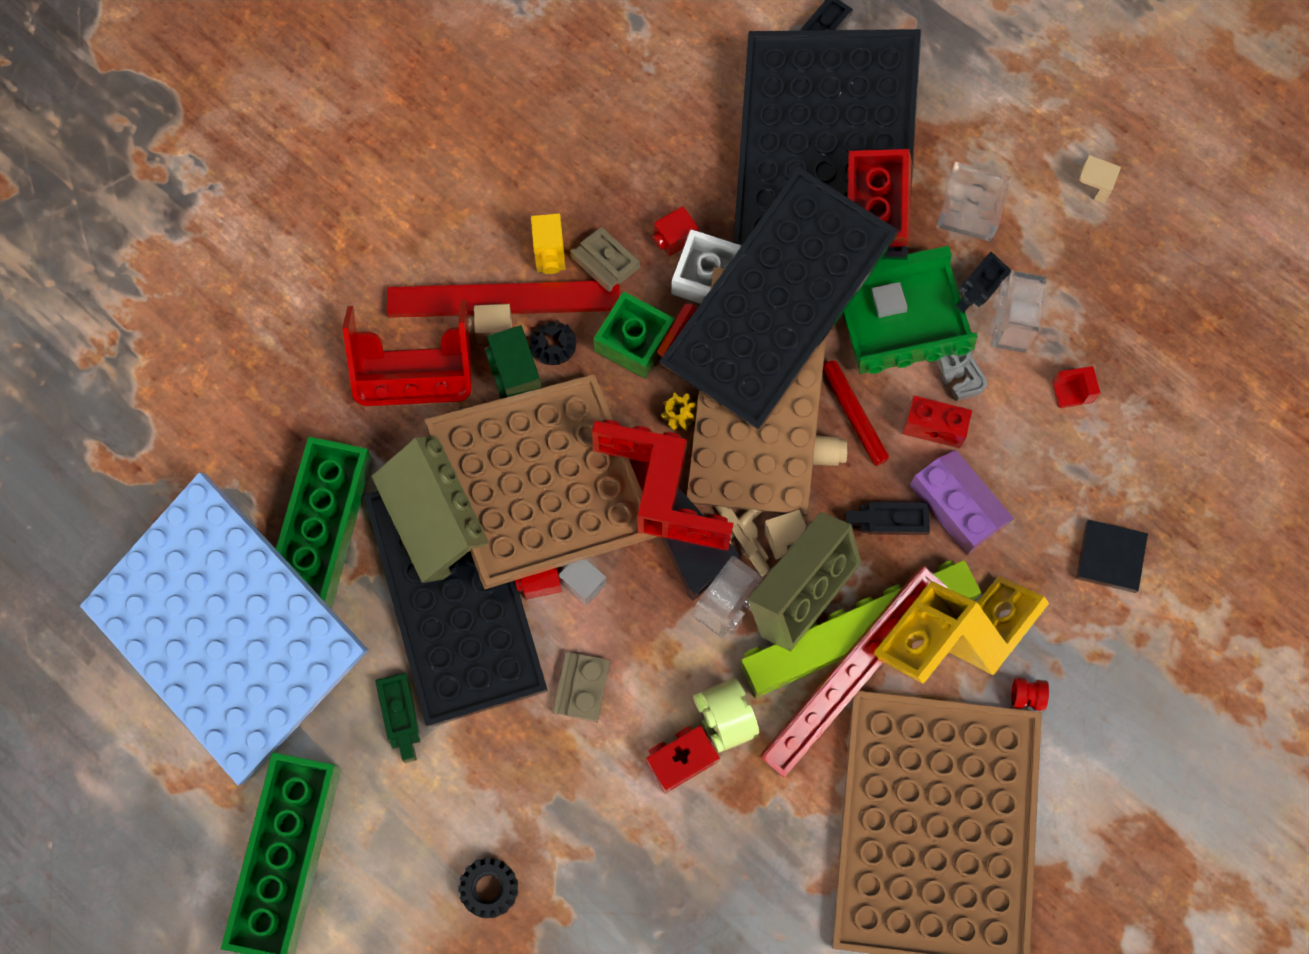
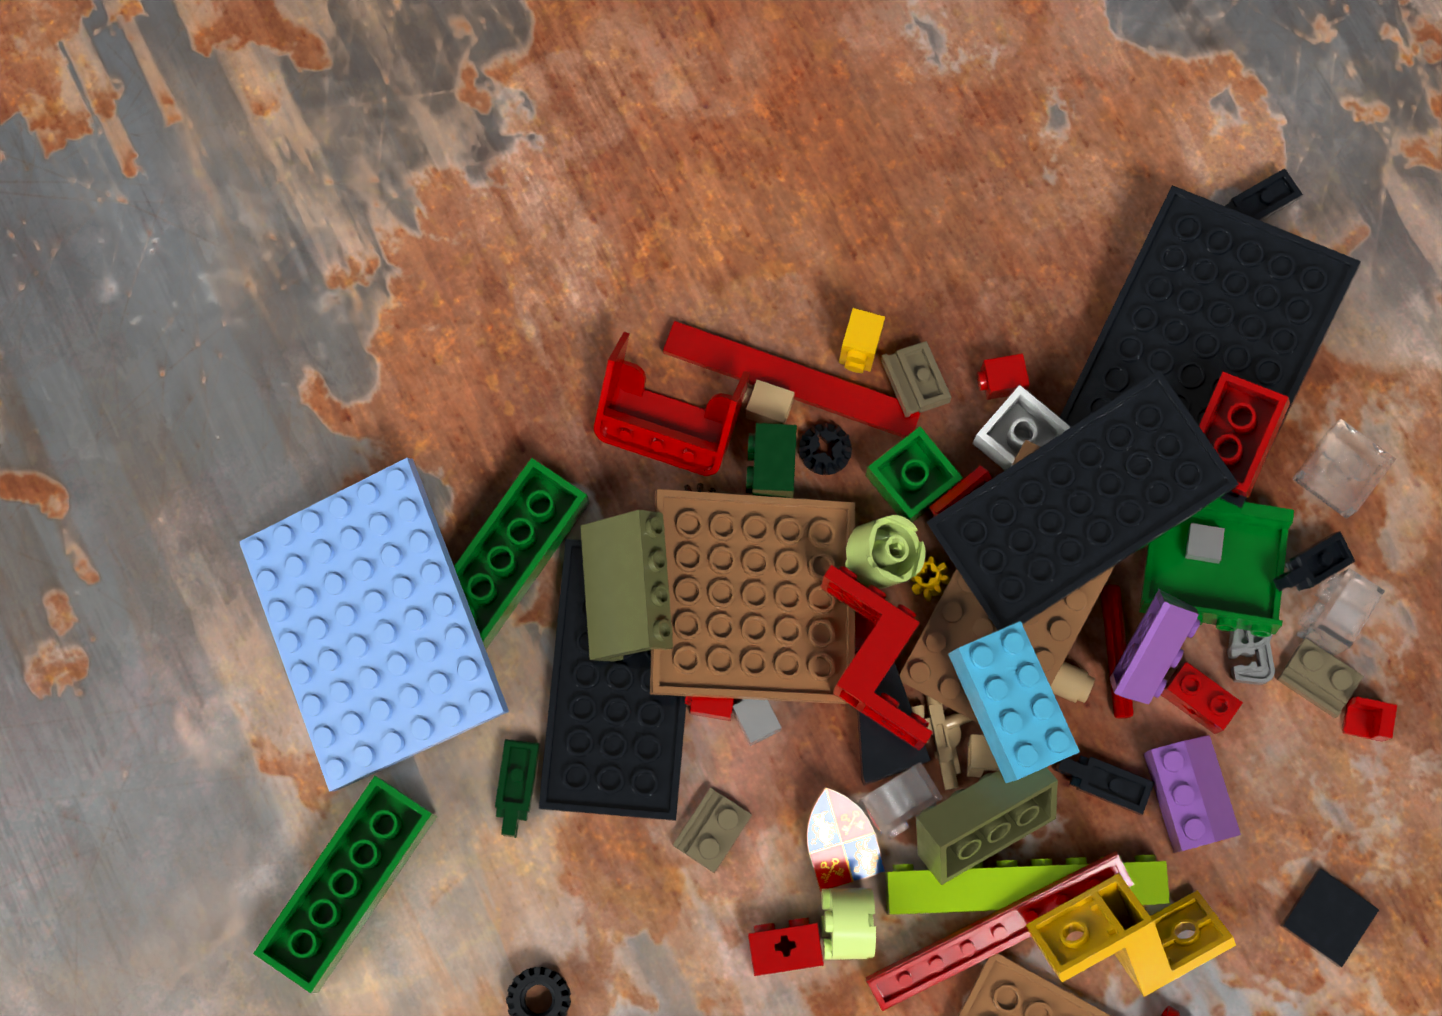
camera: 25 degrees right, 5 degrees up
none -> shield [806,786,886,892]
none -> yellowish green brick [845,515,926,589]
none -> medium azure brick [948,621,1080,783]
none -> medium lavender slope [1110,589,1200,704]
none -> dark tan plate [1277,638,1364,718]

